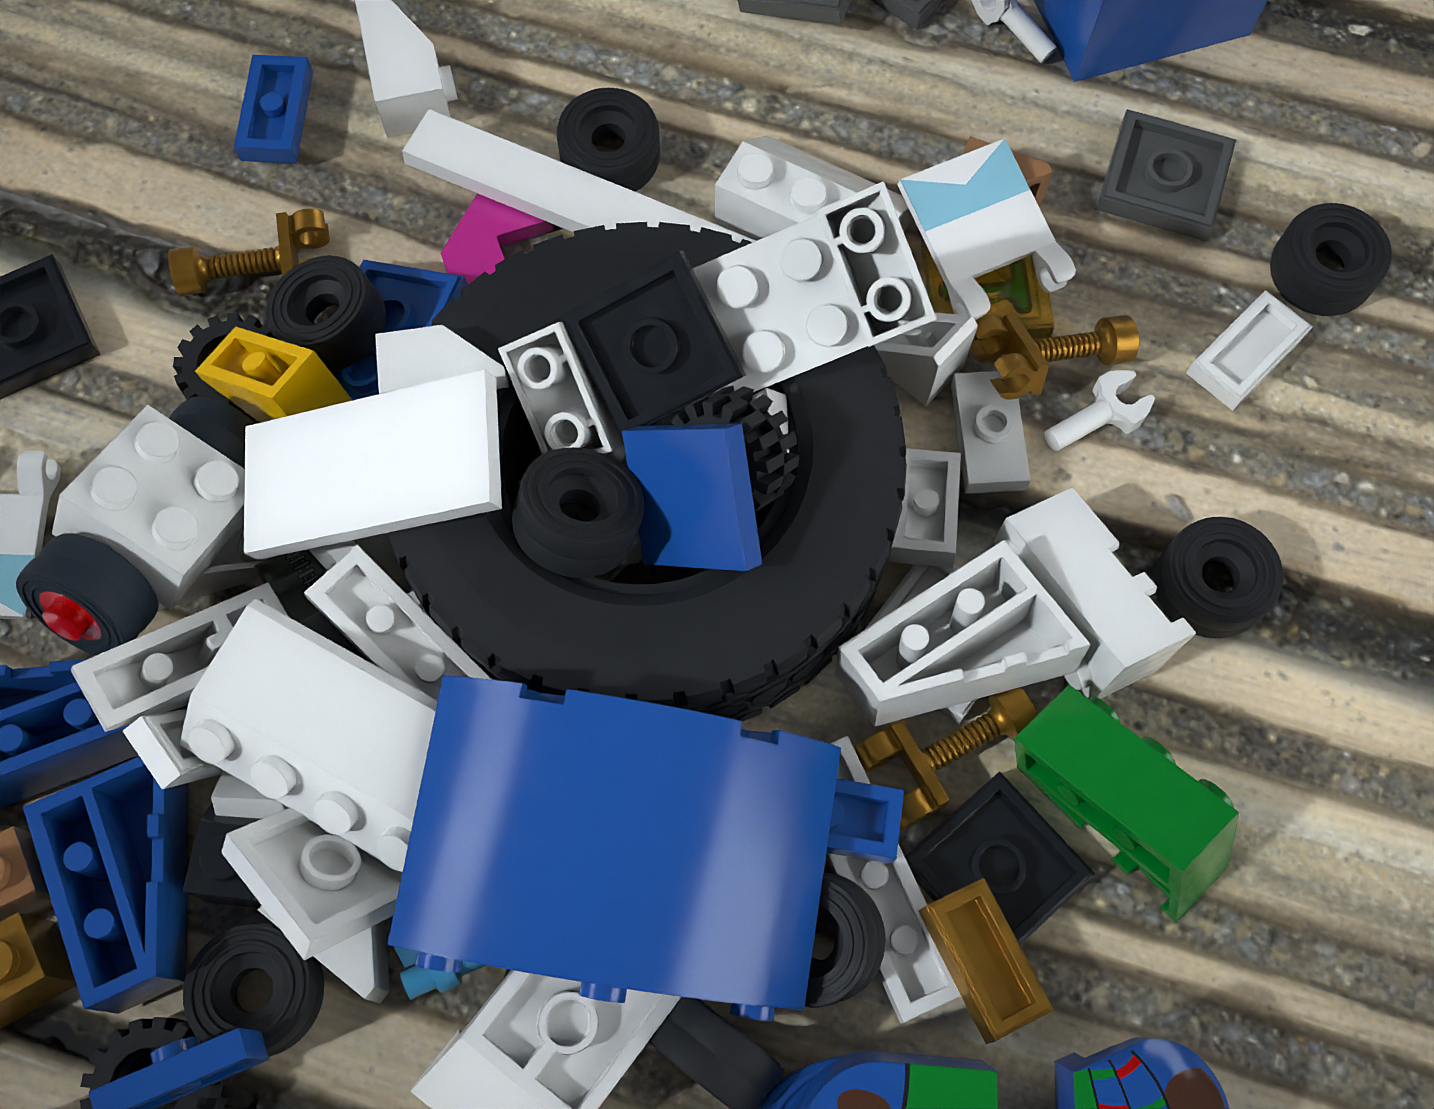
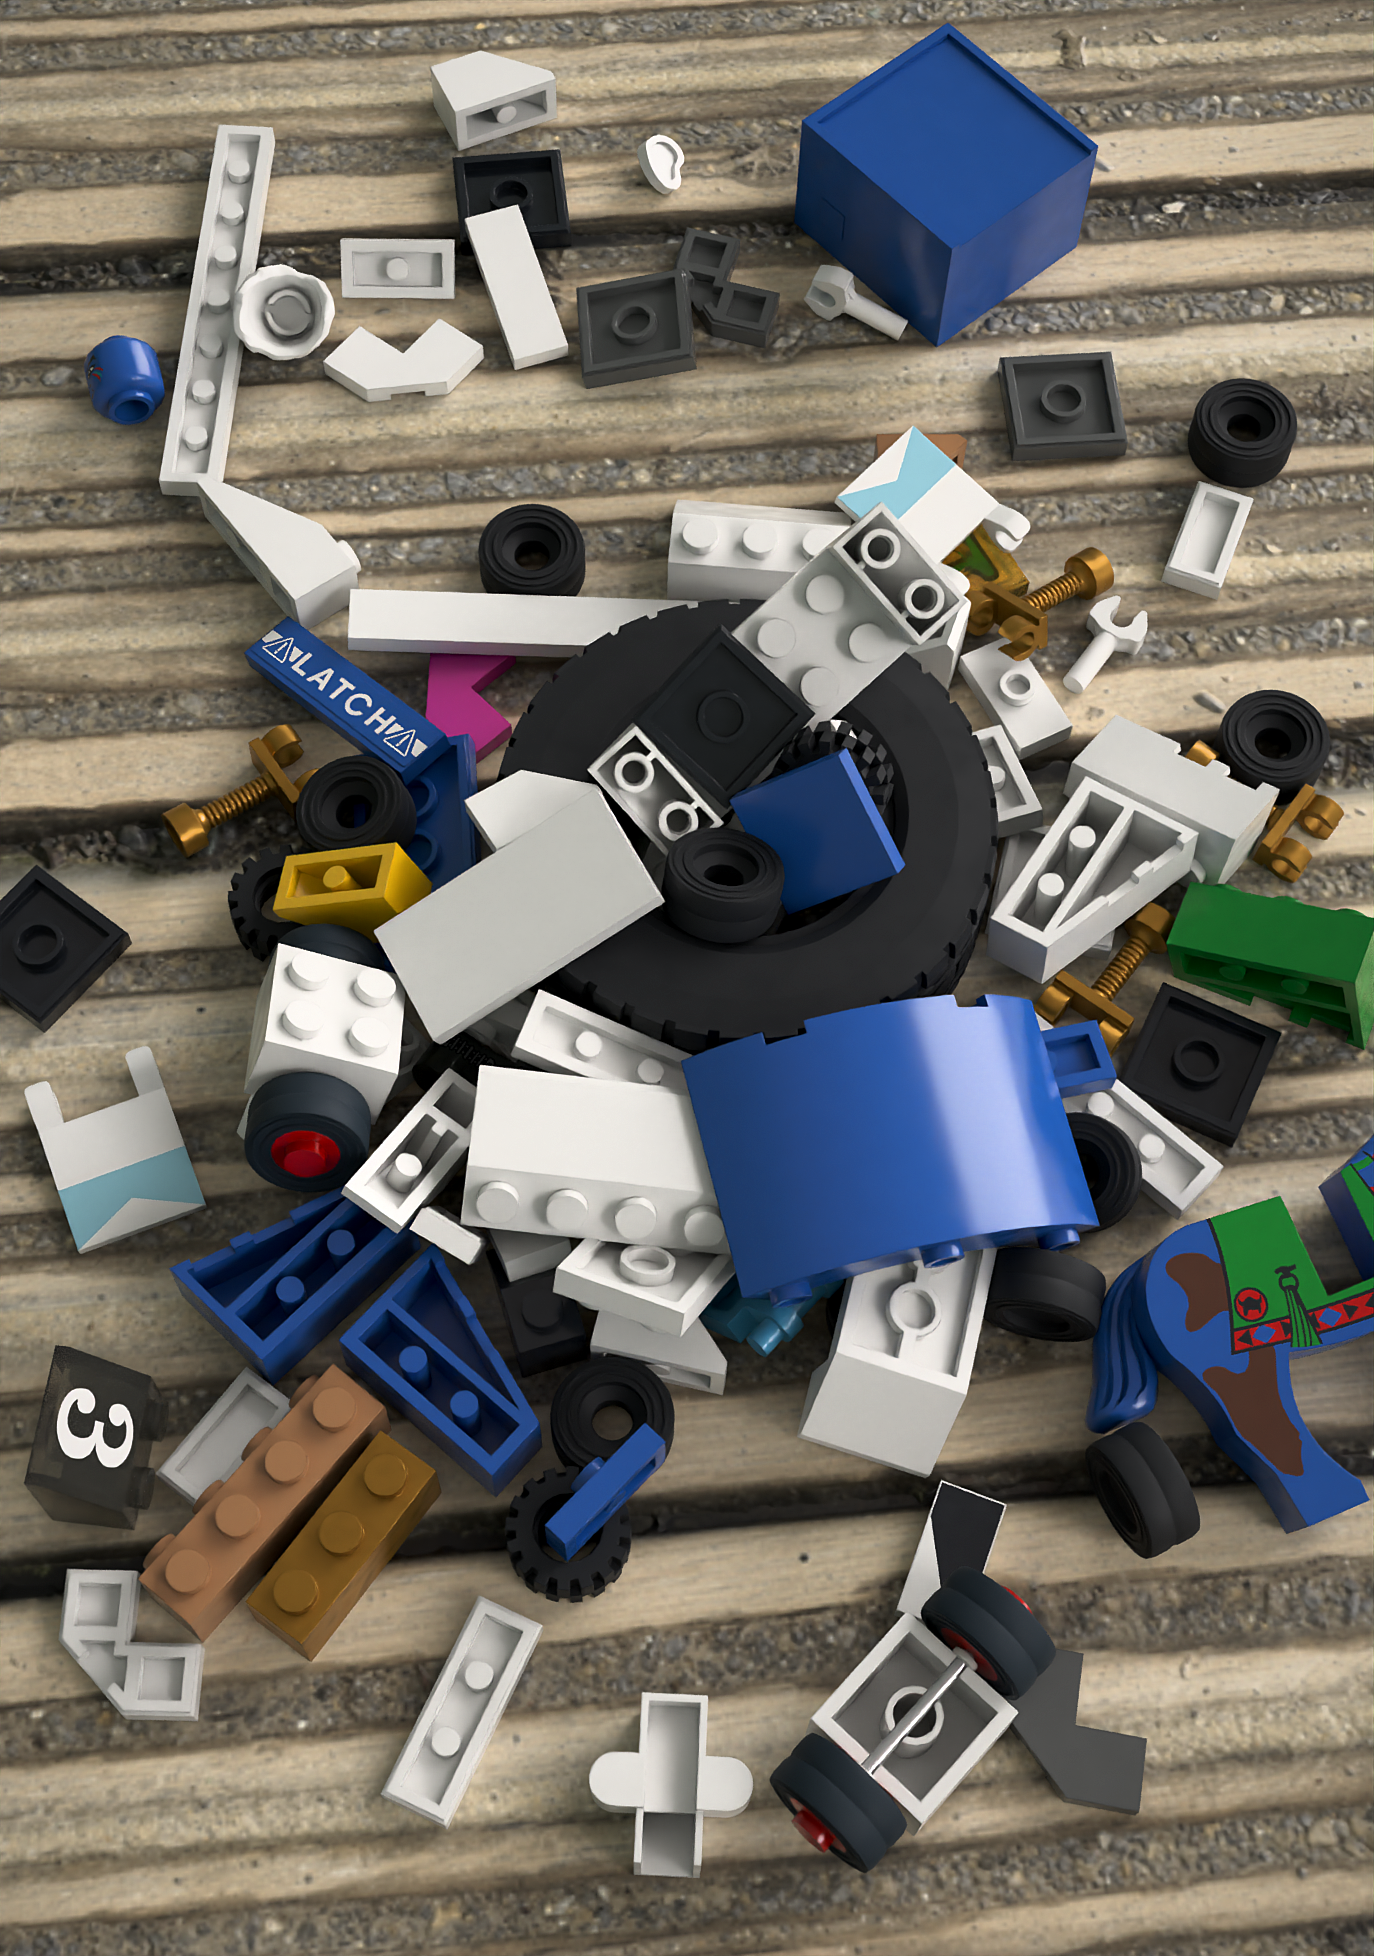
camera: 25 degrees left, 5 degrees down
blue plate [234,55,313,164] -> none
pearl gold tile [918,878,1054,1045] -> none
none -> blue tile [244,616,450,786]
none -> pearl gold bar [1185,740,1344,883]

